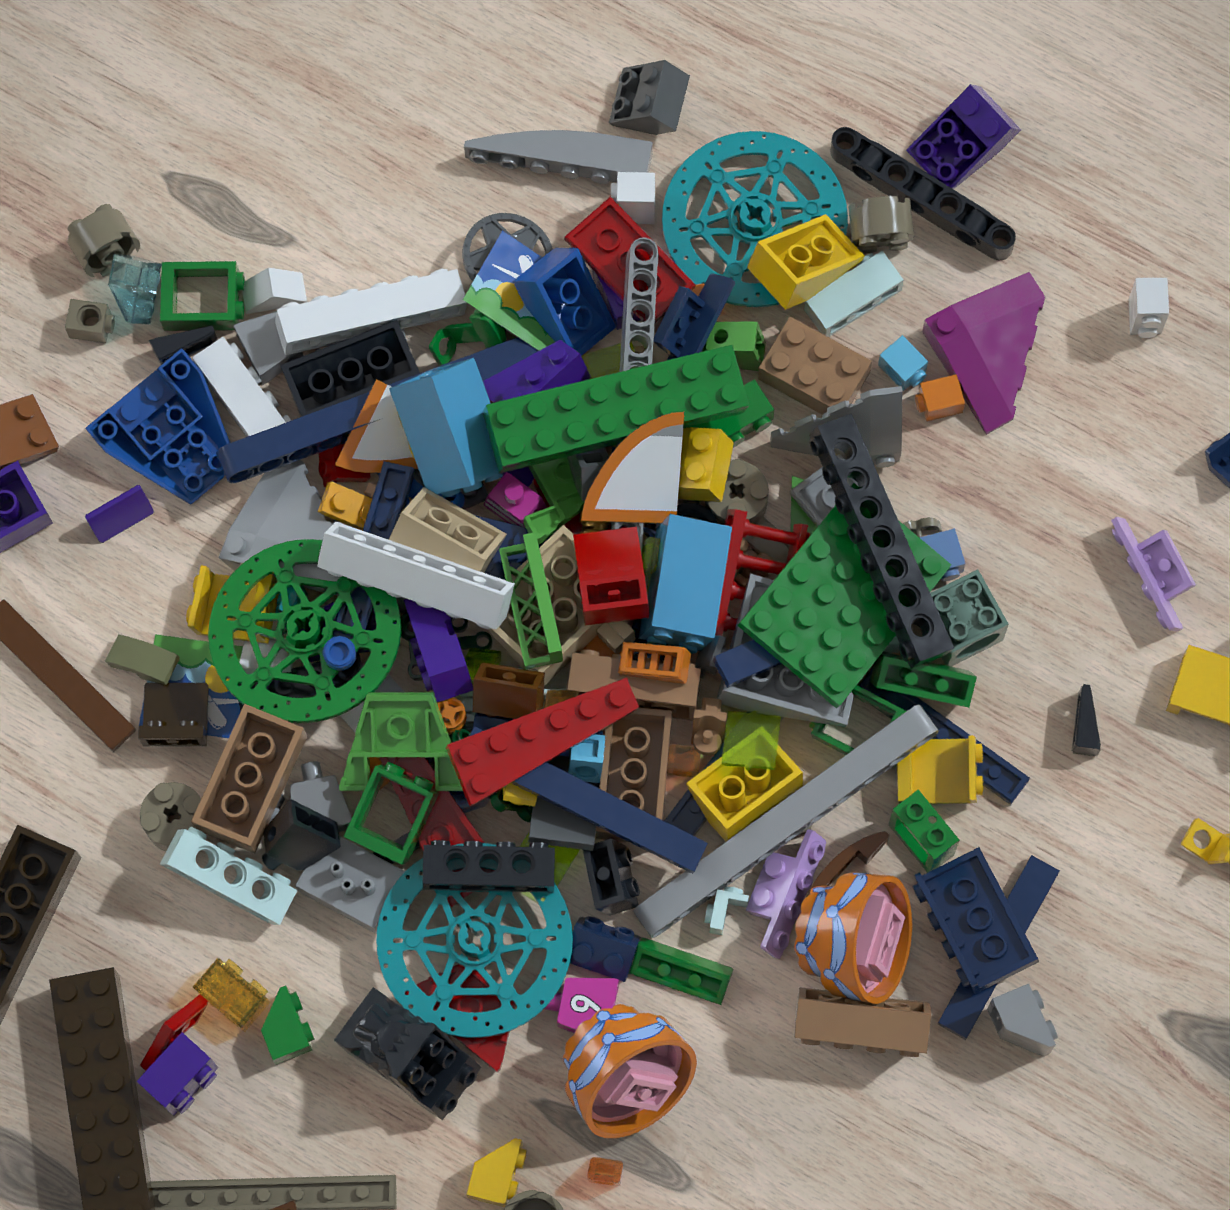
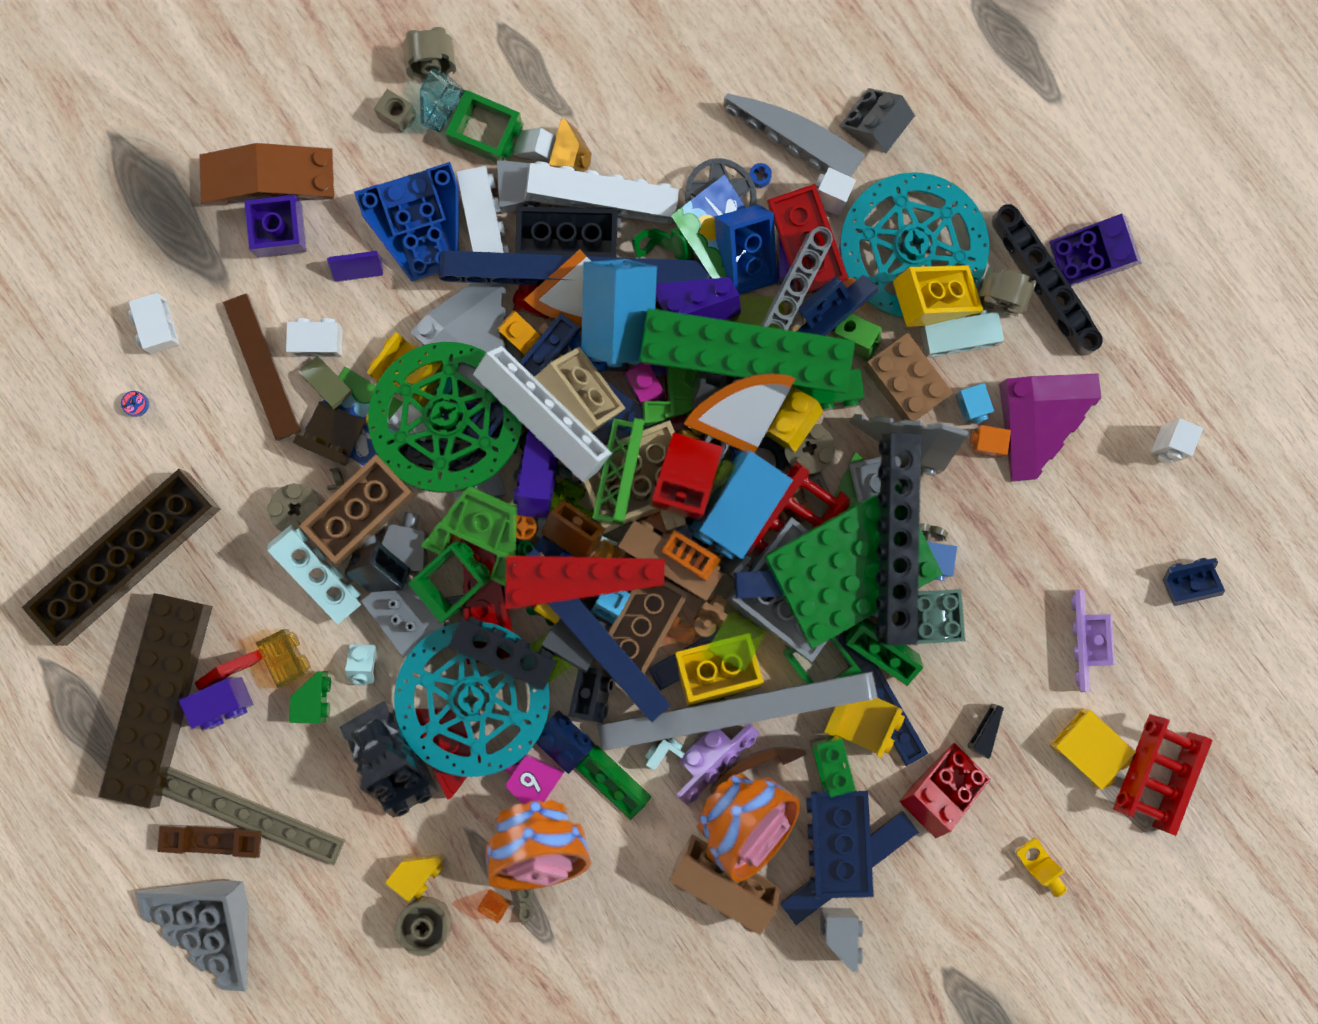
camera: 15 degrees right, 10 degrees up
black slope [149,326,218,365] -> none
blue tile [323,636,356,671] -> none
none -> white brick [286,318,343,357]
none -> dark tan piece [327,468,344,491]
none -> light aqua bracket [345,644,377,686]
none -> dark tan piece [518,889,534,925]
none -> slope [549,119,592,172]
none -> blue bush [749,163,772,188]
none -> red slope [899,743,991,839]

